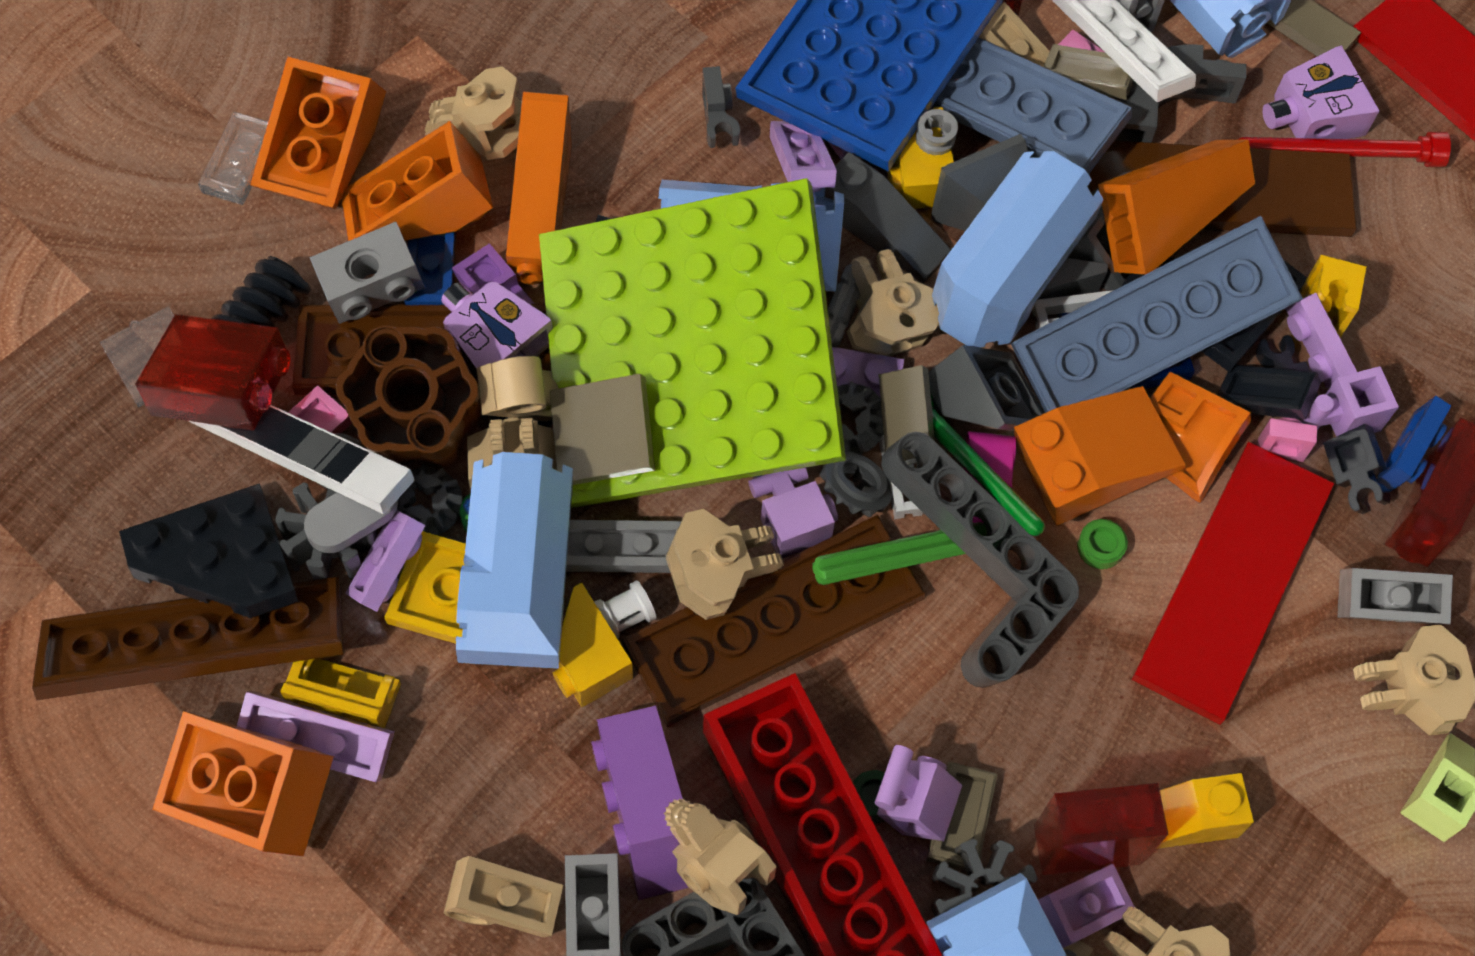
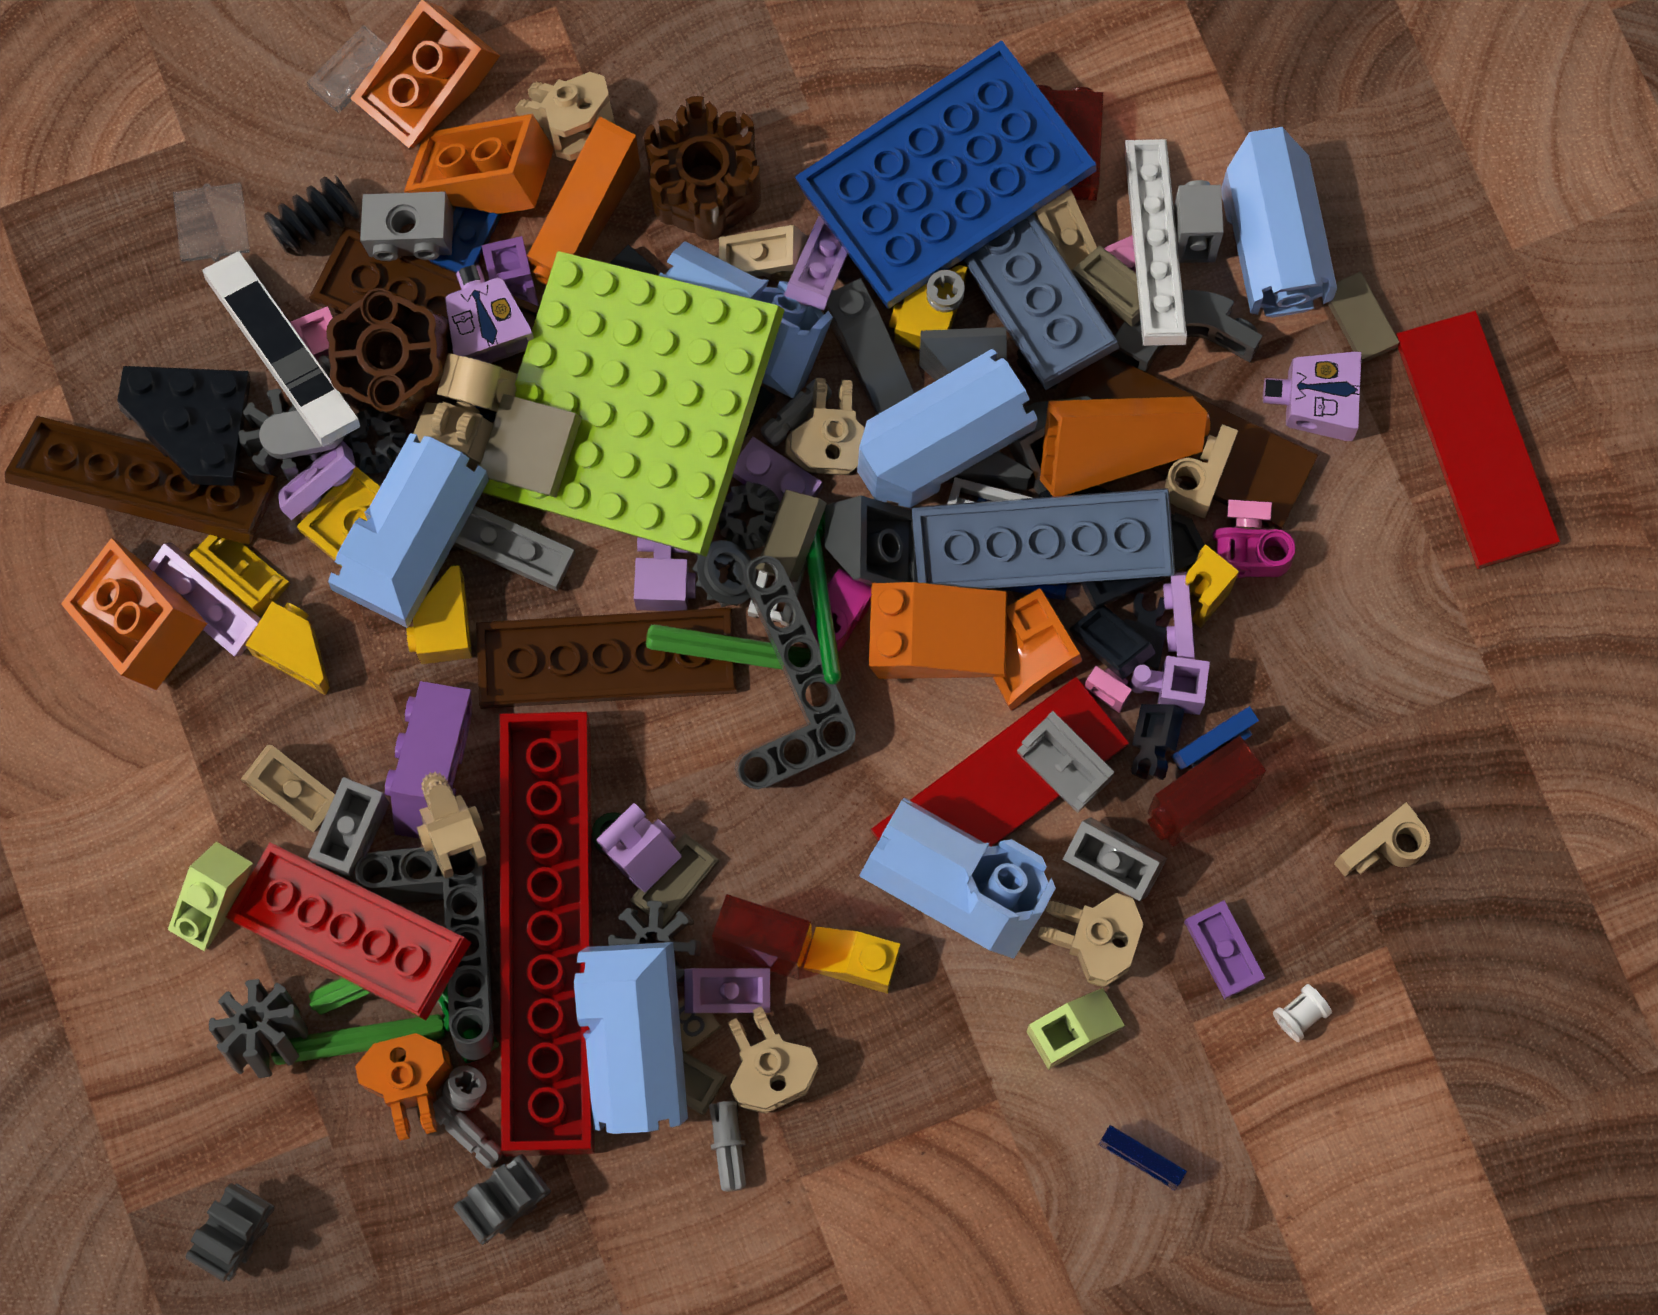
camera: 30 degrees right, 10 degrees up
clear red brick [135,314,291,431] -> none
white bush [595,580,657,639] -> none
tan hinge [665,509,784,620] -> none
dark grey plate [702,66,740,148] -> none
bright green tile [1077,519,1128,569] -> none
red piece [1238,132,1451,167] -> none
none -> yellow slope [245,602,330,695]
none -> reddish brown piece [644,96,762,240]
none -> tan plate [719,225,808,283]
none -> light blue brick [859,798,1056,959]
none -> light grey hinge [1017,711,1114,813]
none -> tan plate [1165,424,1238,518]
none -> dark pink piece [1213,527,1295,578]
none -> bright pink plate [1227,500,1272,528]

